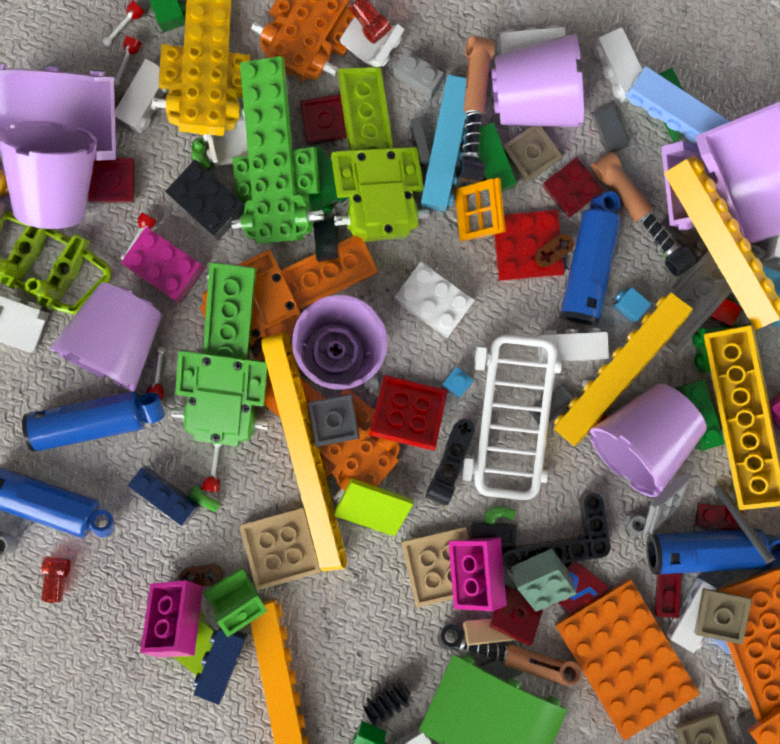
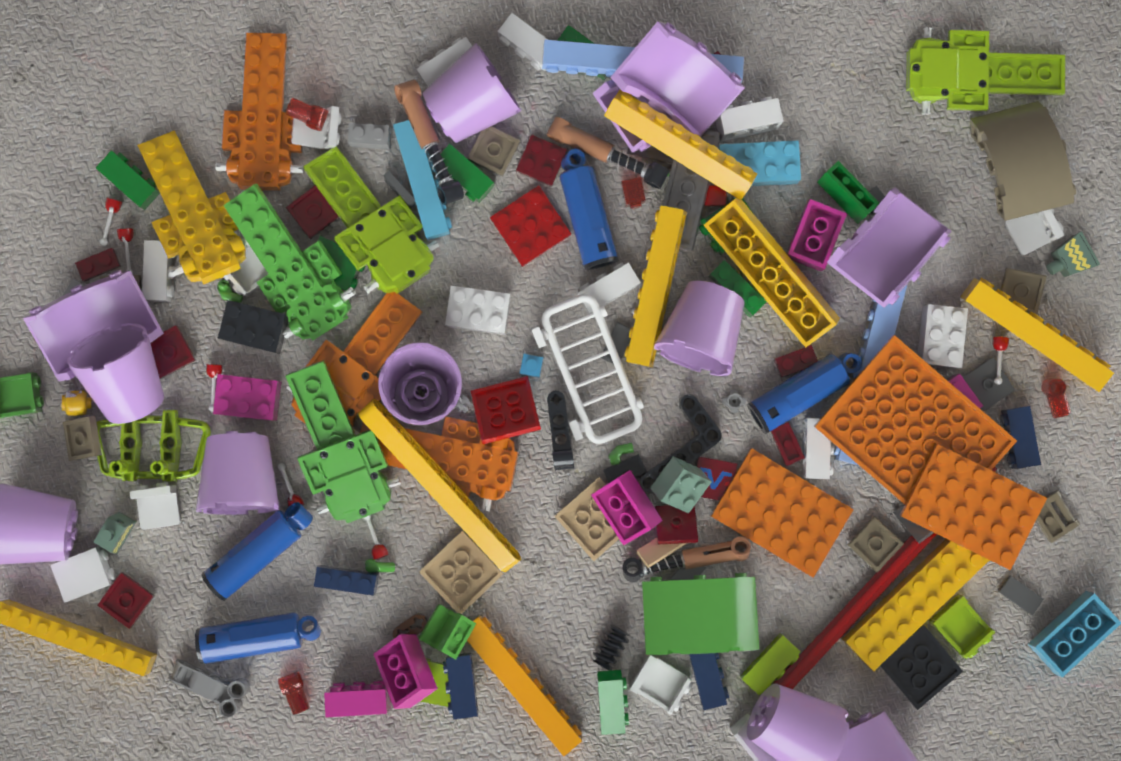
camera: 25 degrees left, 0 degrees up
dark grey plate [307,394,360,447] -> none
black tile [313,218,339,262] -> none
lime tile [334,478,414,536] -> none
light orange piece [455,178,506,241] -> none
reddish brown beam [534,234,574,268] -> none
dark grey tile [592,105,629,153] -> none
dark azure brick [613,287,651,323] -> none
light grey piece [643,473,691,535] -> none
dark tan plate [694,588,752,645] -> none
dark grey bar [714,485,775,563] -> none
none -> dark red plate [75,248,121,282]
none -> dark pink brick [324,680,391,718]
none -> clear red brick [621,177,646,209]

